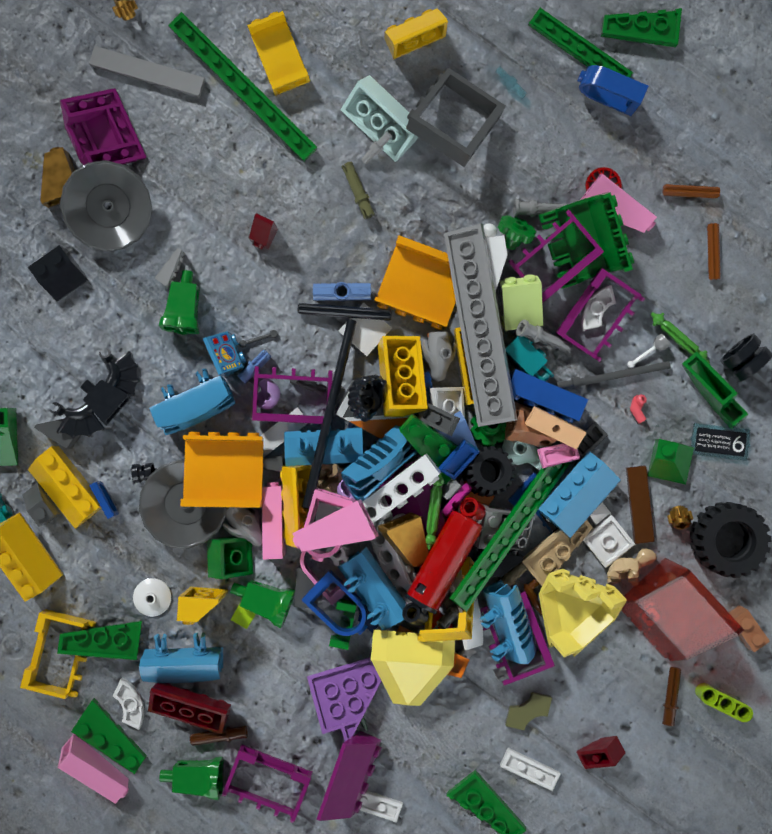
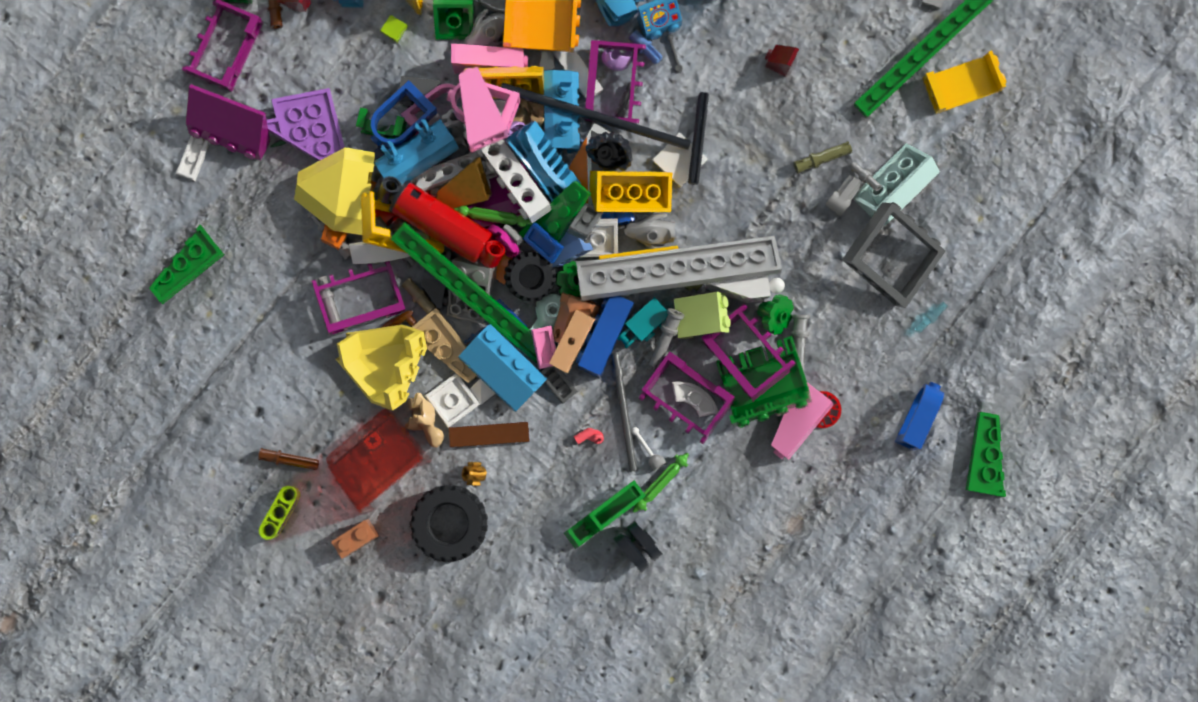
camera: 90 degrees right, 5 degrees down
green piece [230,580,295,629] -> none
medium blue piece [313,282,371,302] -> none
light orange panel [374,235,456,330] -> none
yellow slope [384,8,448,59] -> none
dark azure piece [480,581,537,664] -> none
white tile [500,748,561,791] -> none
olive tile [505,692,552,730] -> none
green tile [528,8,633,78] -> none
dark red slope [576,736,626,769] -> none
green slope [647,439,694,485] -> none
dark orange axle [662,184,720,198] -> none
piece [690,423,751,461] -> none
dark orange axle [707,223,721,280] -> none
none -> light grey piece [825,175,863,216]

